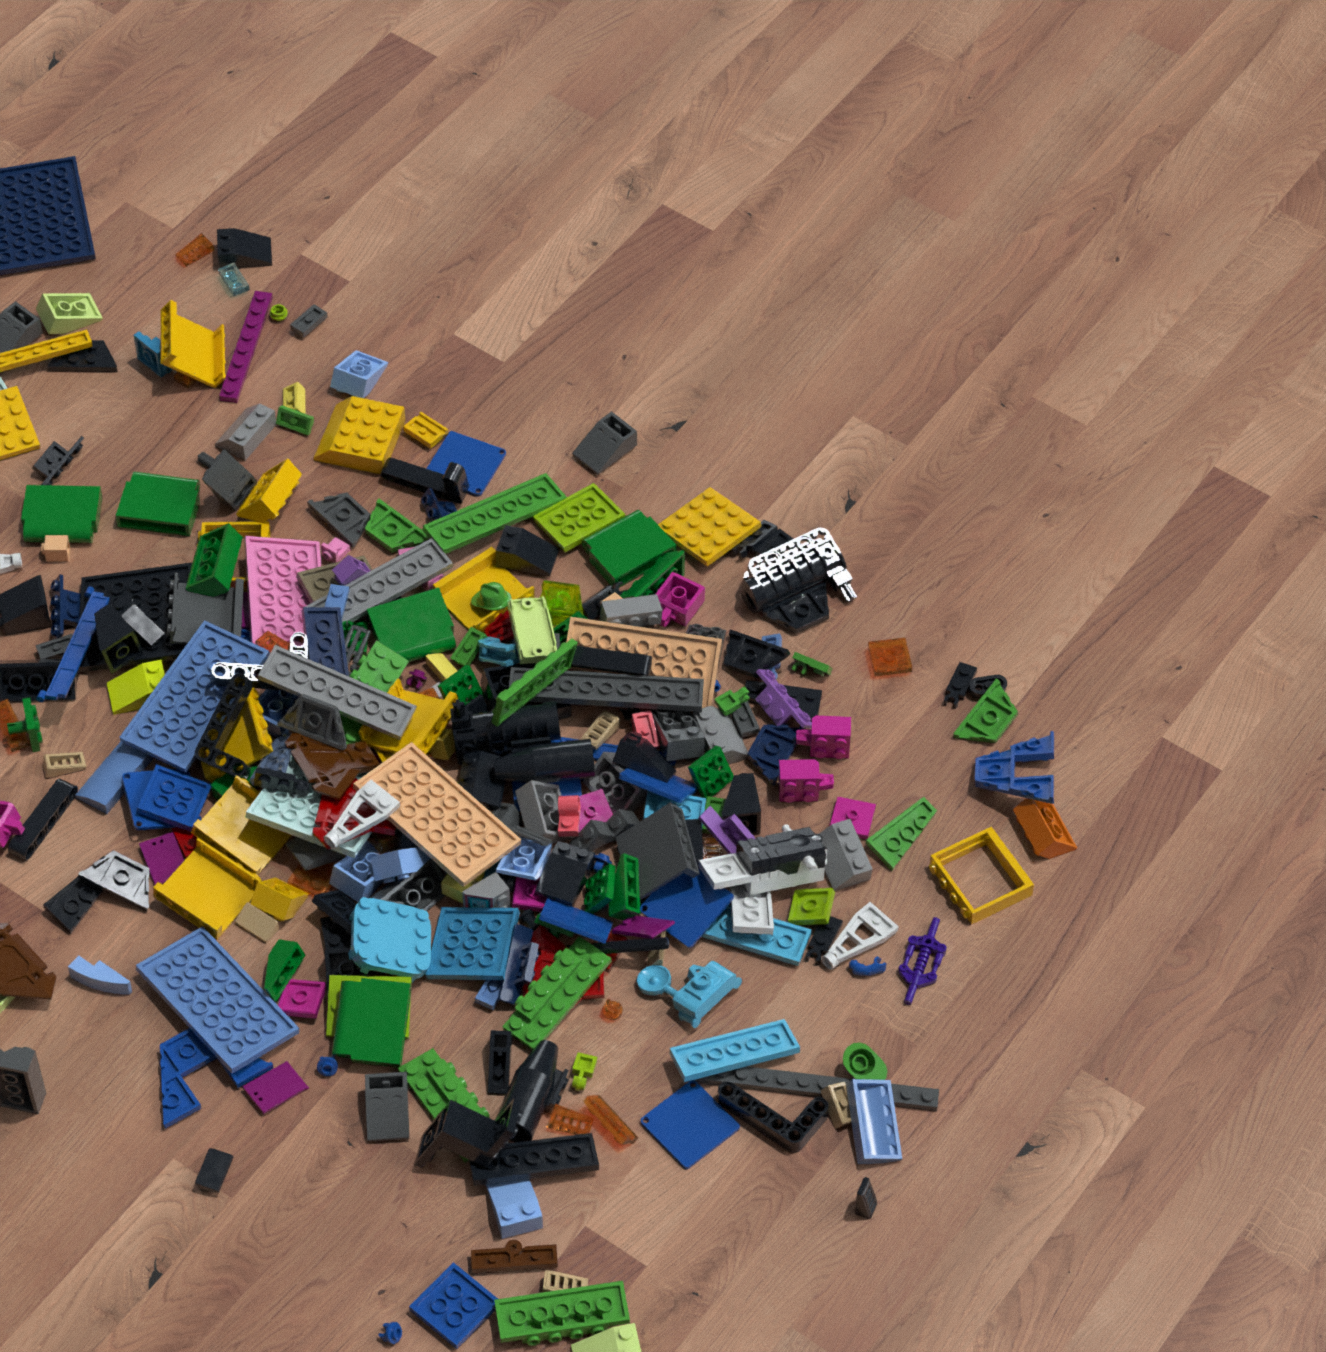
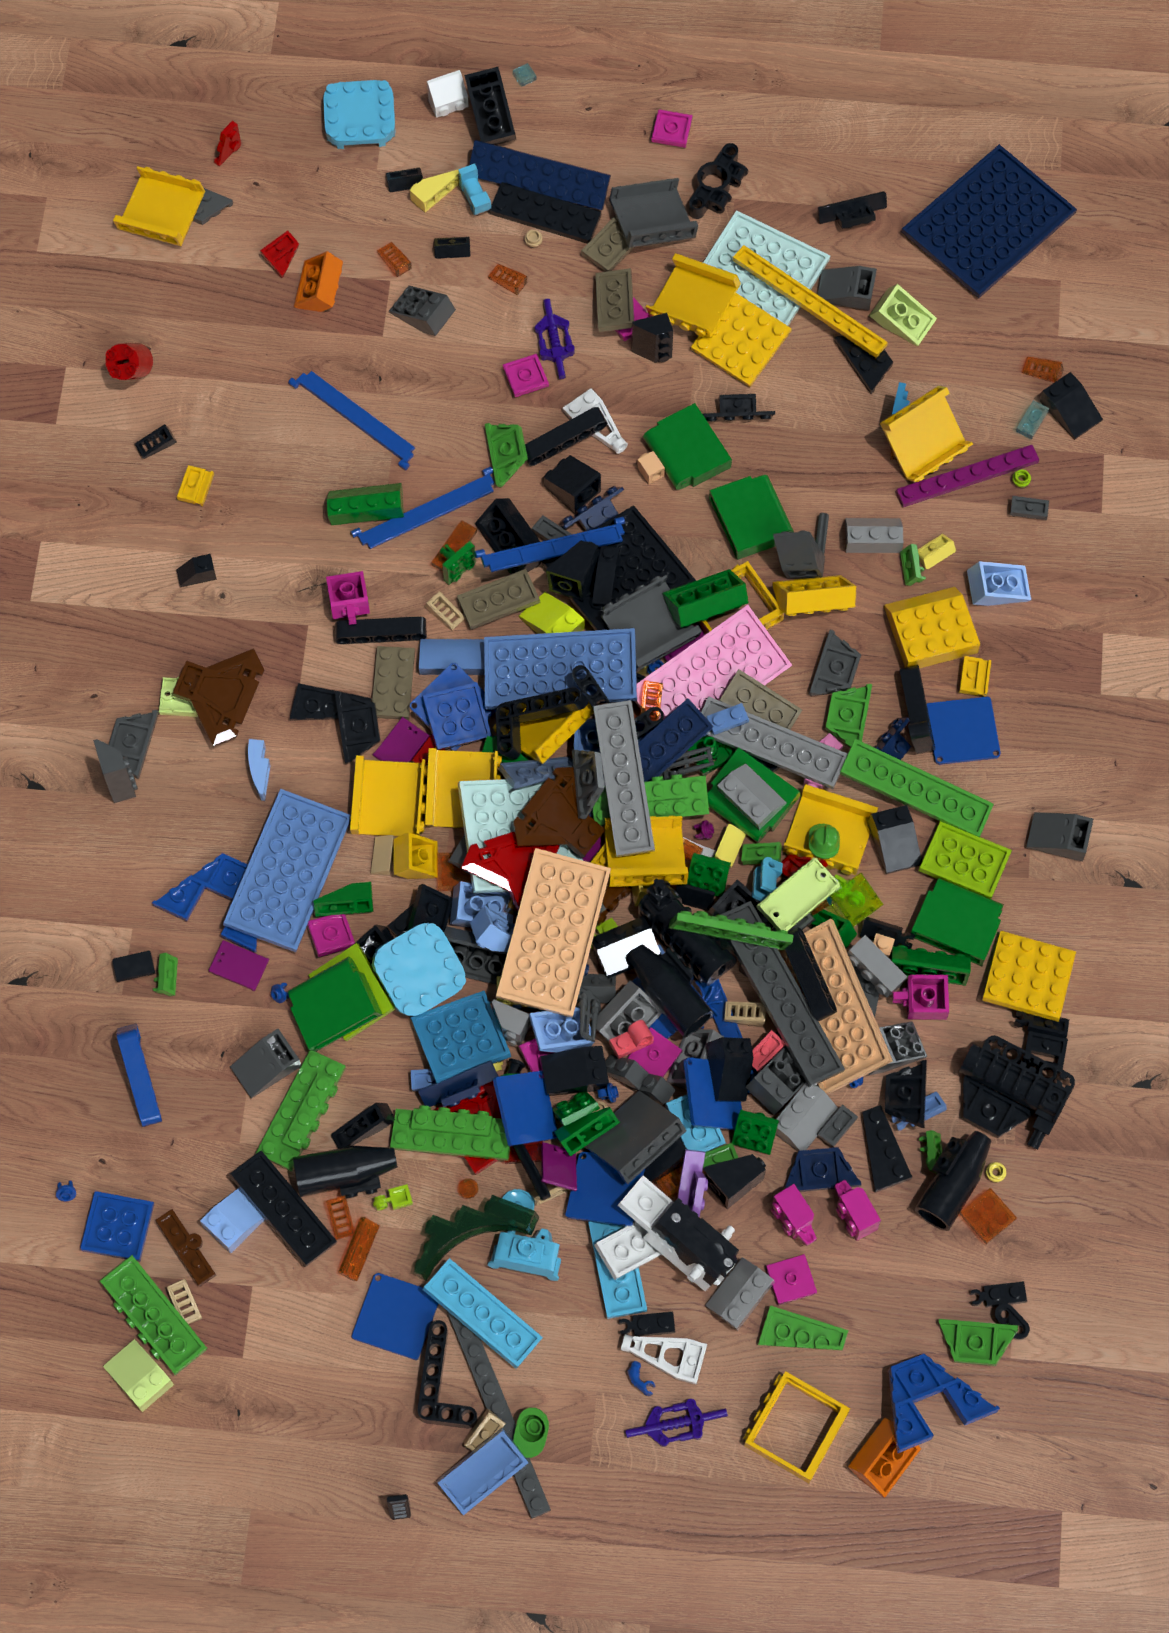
camera: 60 degrees right, 15 degrees up
black hinge [254,767,310,796] -> none
bright pink bracket [321,537,350,563] -> none
white plate [324,780,400,849] -> none
medium lavender slope [332,555,371,585] -> none
black bracket [415,1098,522,1168] -> none
bright green plate [714,687,750,716] -> none
medium lavender bracket [755,669,812,728] -> none
lime plate [788,888,835,925] -> none
none -> blue beam [116,1023,162,1127]
none -> bright green plate [153,953,178,996]
none -> dark tan plate [372,646,415,720]
none -> clear green arch [414,1195,540,1281]
none -> dark tan plate [457,569,540,630]
none -> light grey slope [717,764,787,830]
none -> black piece [915,1131,992,1231]
none -> light yellow plate [986,1162,1006,1182]

